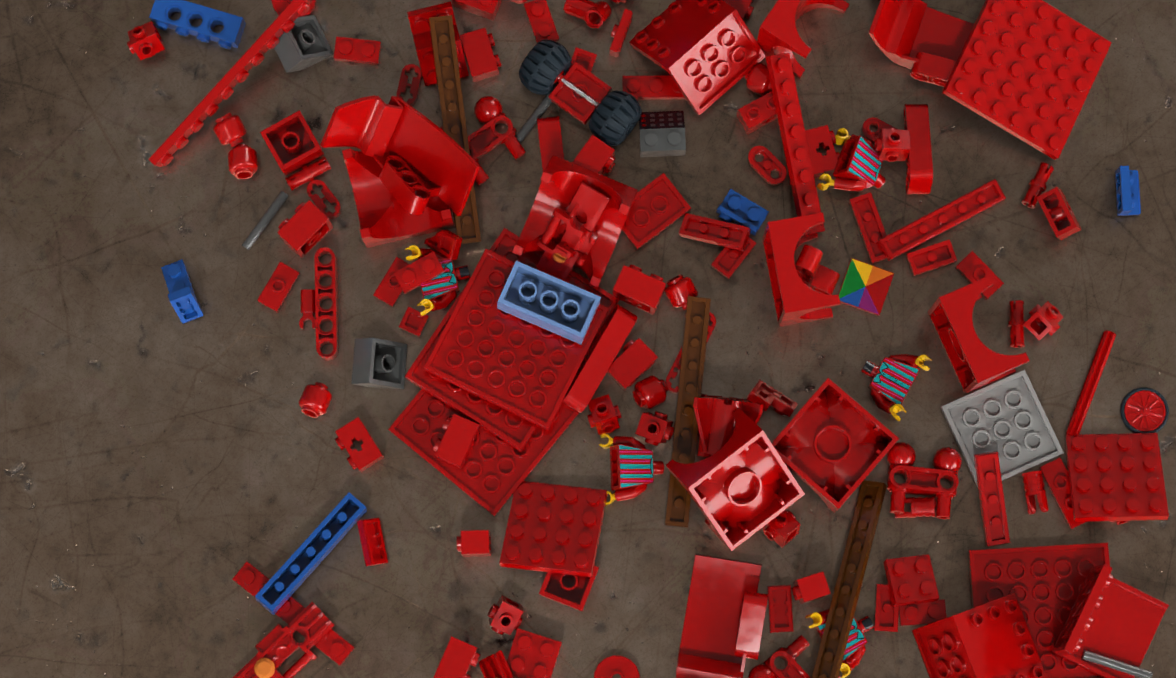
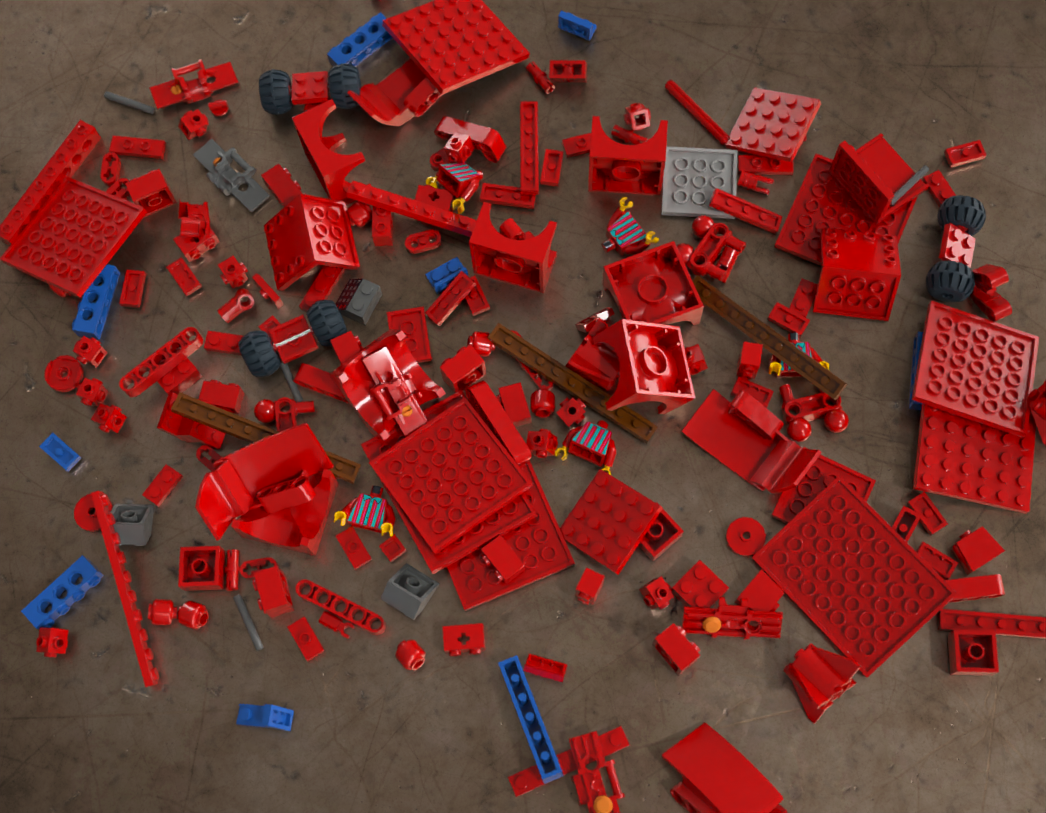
camera: 60 degrees left, 10 degrees down
red plate [394,251,445,294] -> none
red tile [424,229,463,260] -> none
medium blue brick [497,261,601,345] -> none
tile [839,258,894,317] -> none
red plate [883,554,939,606] -> none
red wheel [1120,387,1169,433] -> none

